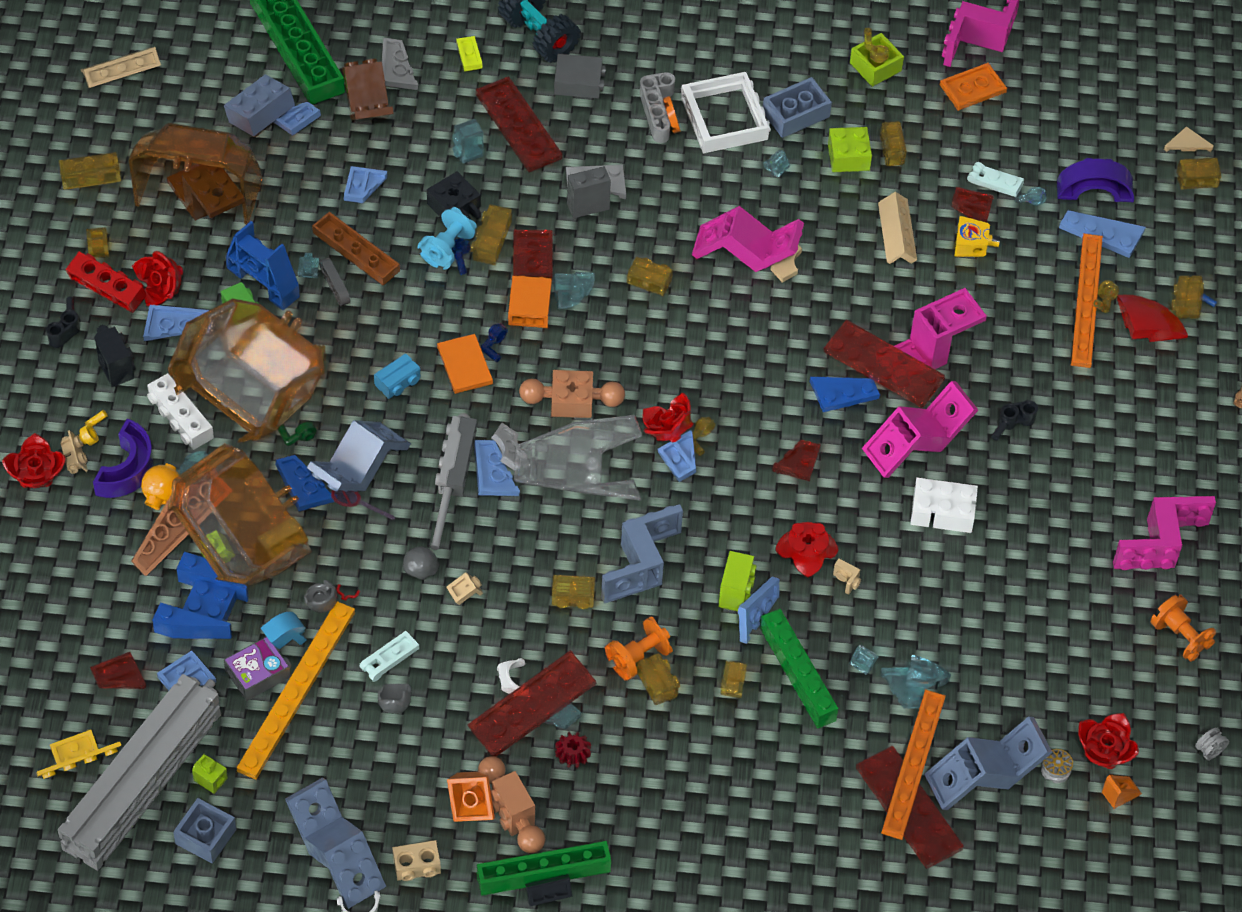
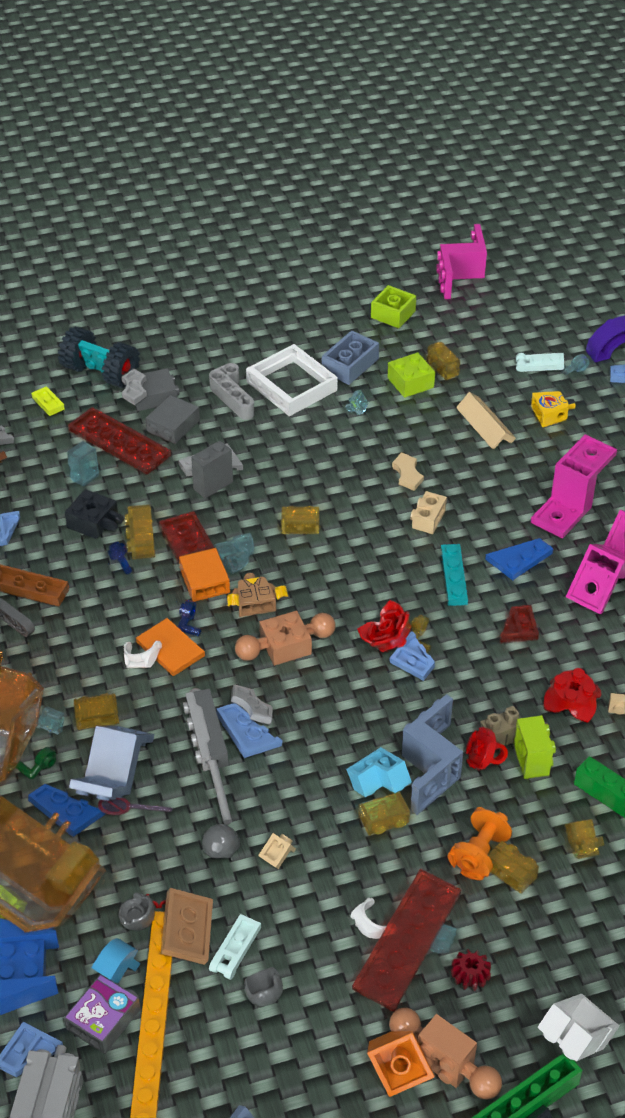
camera: 20 degrees left, 10 degrees down
dark azure brick [374,354,421,399] -> none
medium azure piece [417,207,477,270] -> none
clear windscreen [514,415,642,501] -> none
orange tile [663,96,681,134] -> none
dark pink bracket [692,206,804,272] -> none
medium blue wing [738,577,779,644] -> none
clear red plate [824,319,945,408] -> none
clear yellow plate [864,28,889,63] -> none
orange tile [939,63,1007,111] -> none
clear red wing [952,187,994,223] -> none
none -> clear light blue tile [37,706,65,734]
none -> clear yellow brick [74,693,119,730]
none -> light grey tile [122,369,147,405]
none -> white helmet [124,641,162,668]
none -> dark grey brick [145,395,200,444]
none -> medium nougat plate [161,888,213,965]
none -> medium nougat torso [227,573,288,617]
none -> medium azure brick [346,747,412,797]
none -> tan brick [410,491,447,534]
none -> teal plate [441,544,468,606]
none -> red tile [466,727,508,770]
none -> dark tan hips [481,706,520,749]
none -> white piece [537,994,620,1061]

